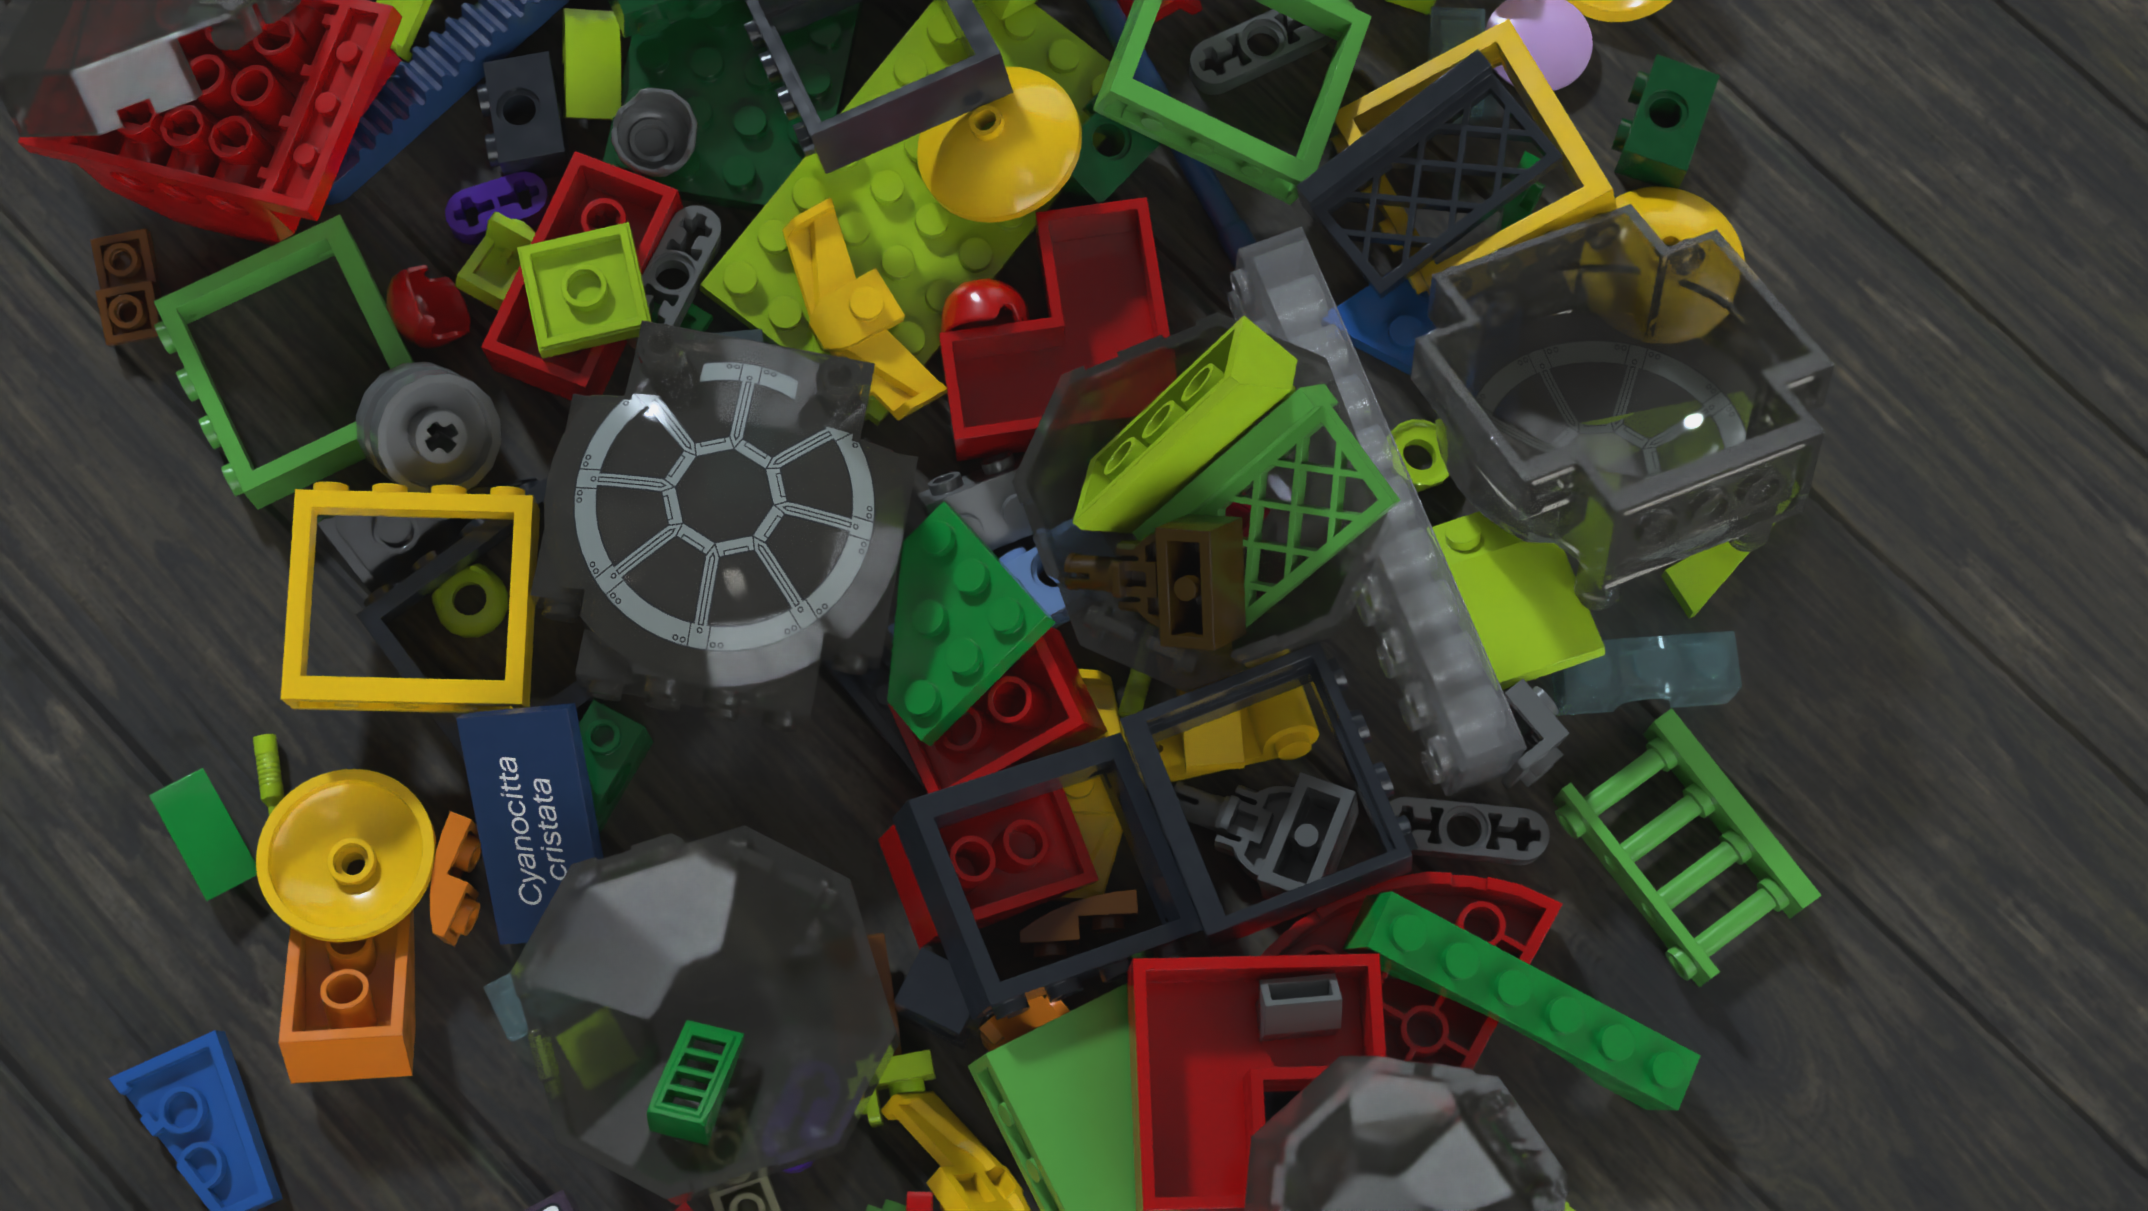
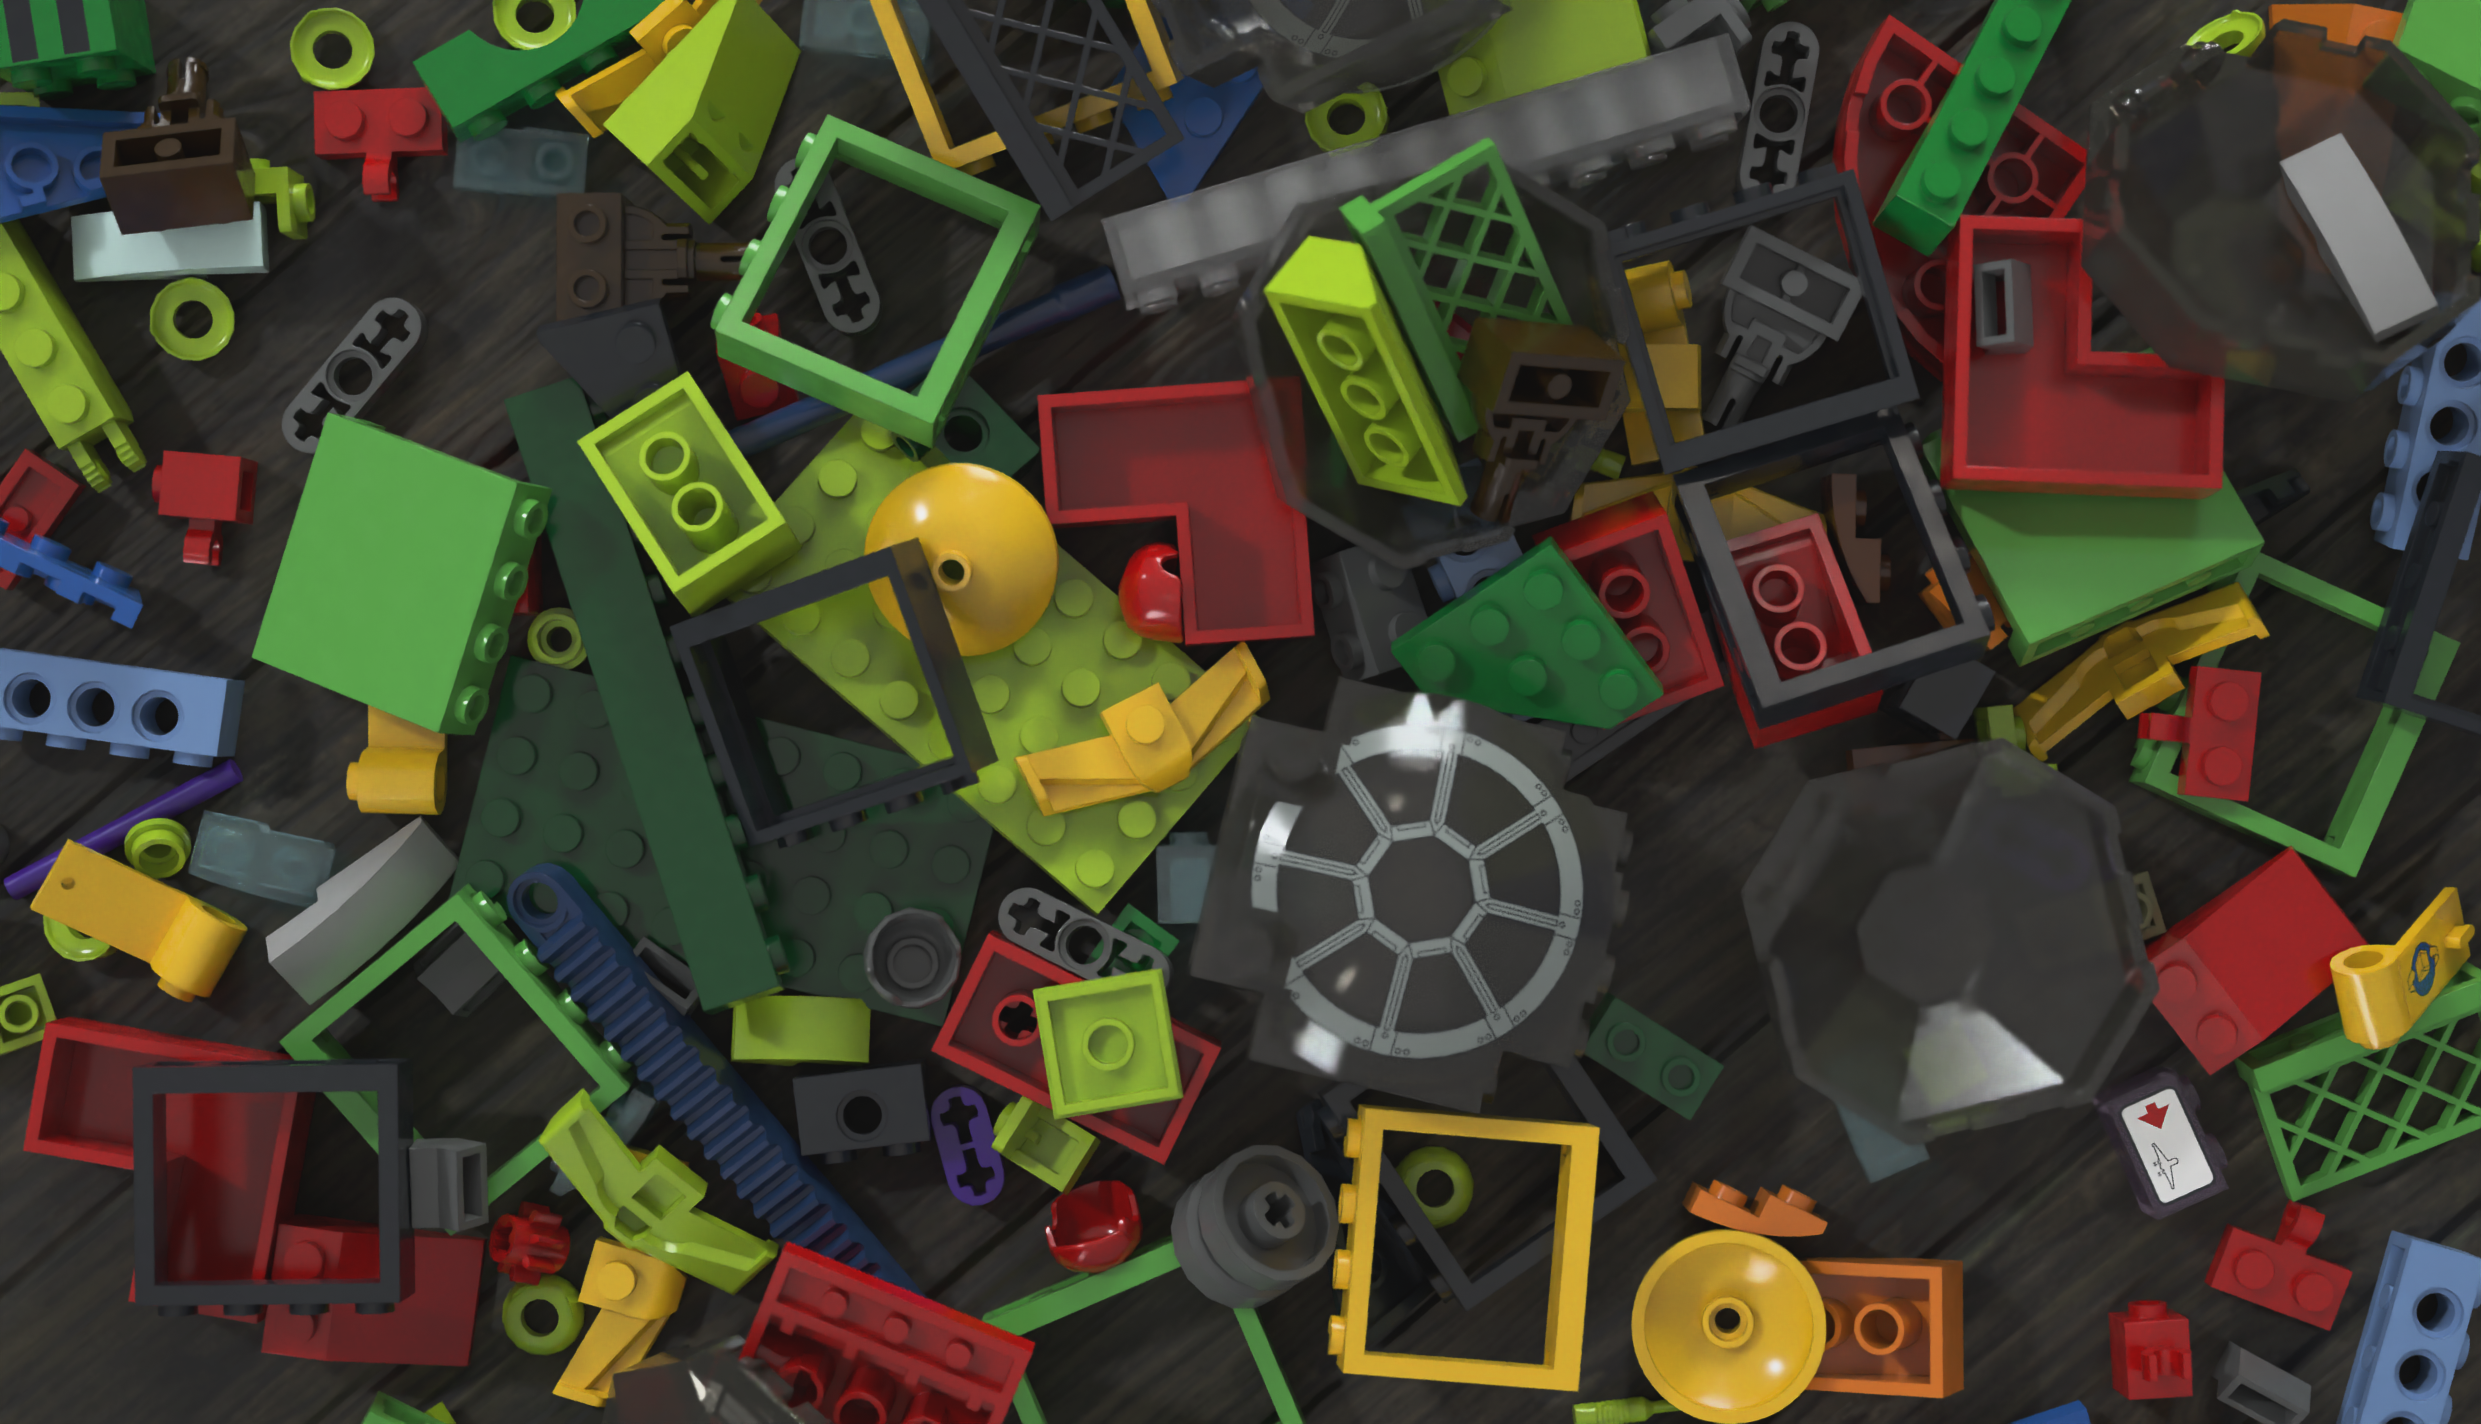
camera: 85 degrees left, 15 degrees up
dark blue tile [456,703,617,945] -> none
green slope [646,1020,745,1145] -> none

